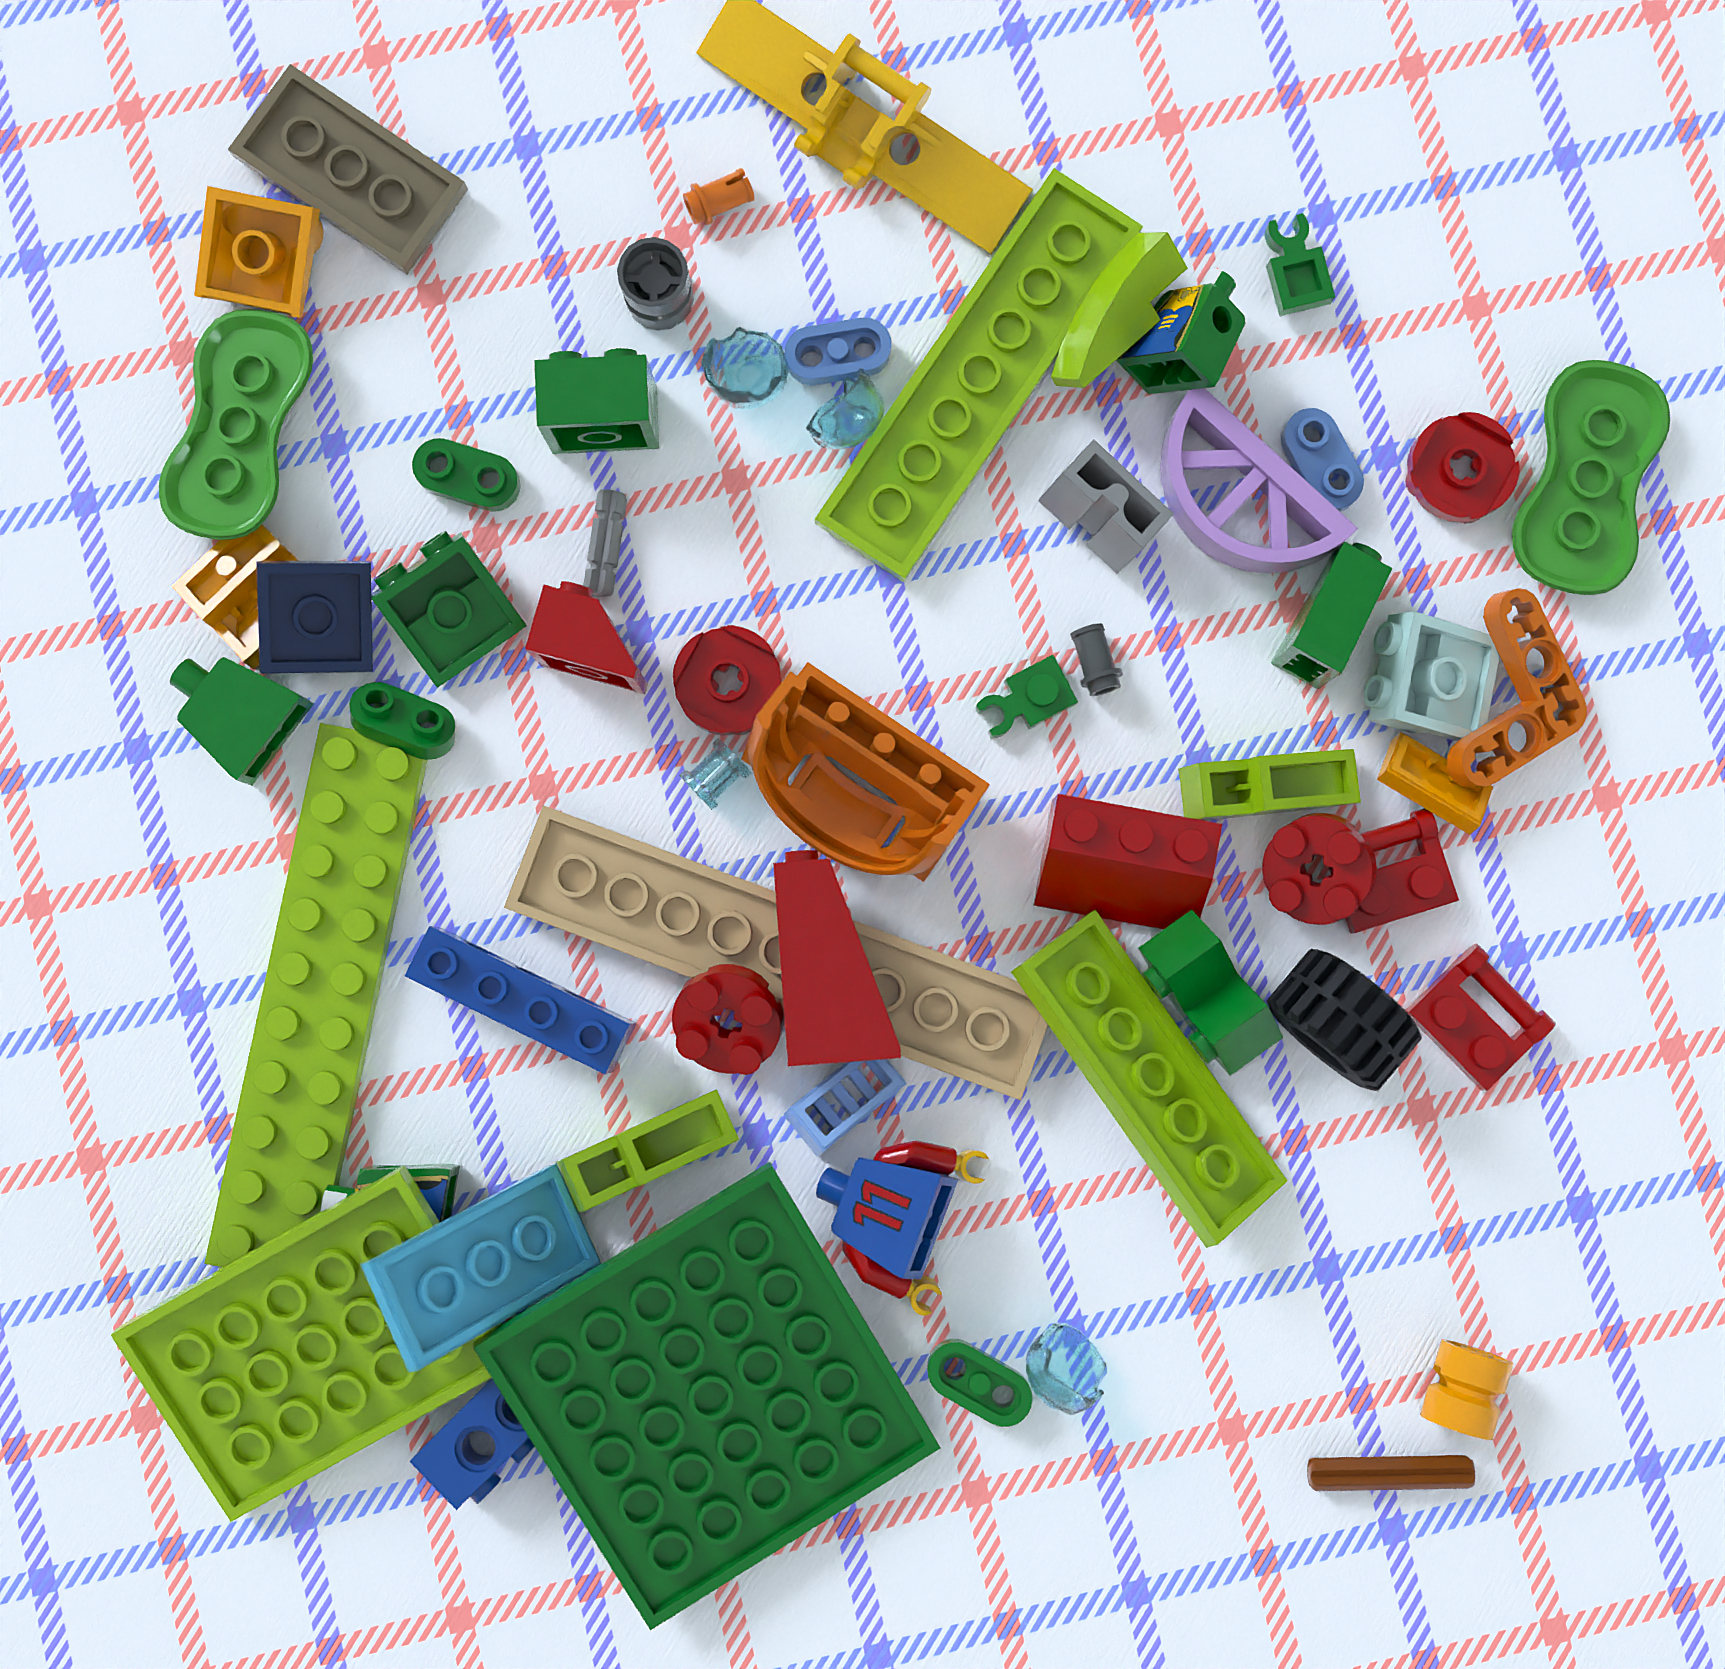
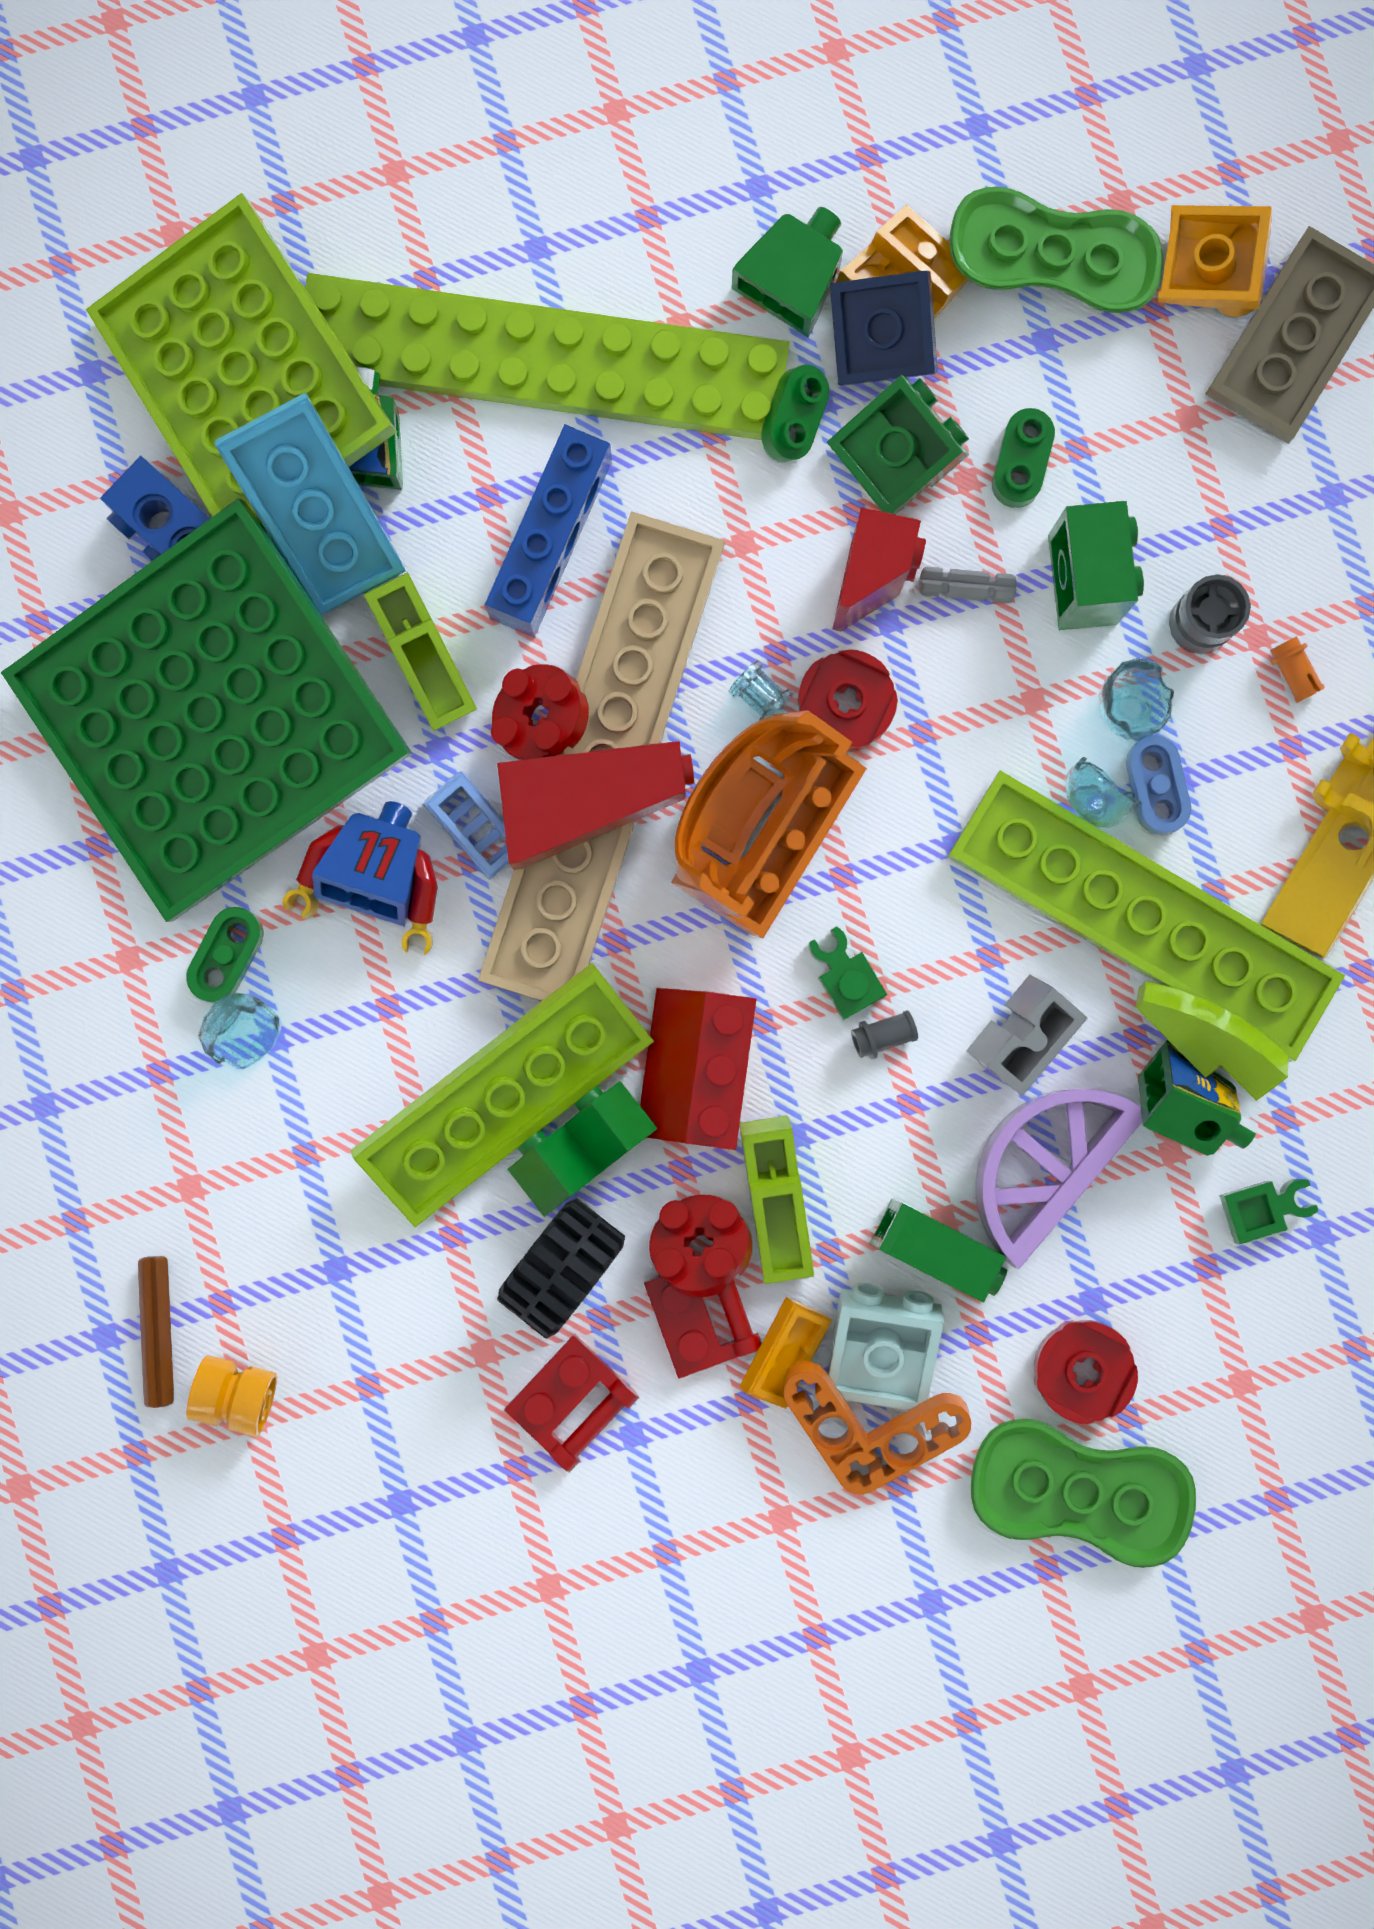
camera: 85 degrees right, 0 degrees up
medium blue plate [1281,408,1364,512] -> none

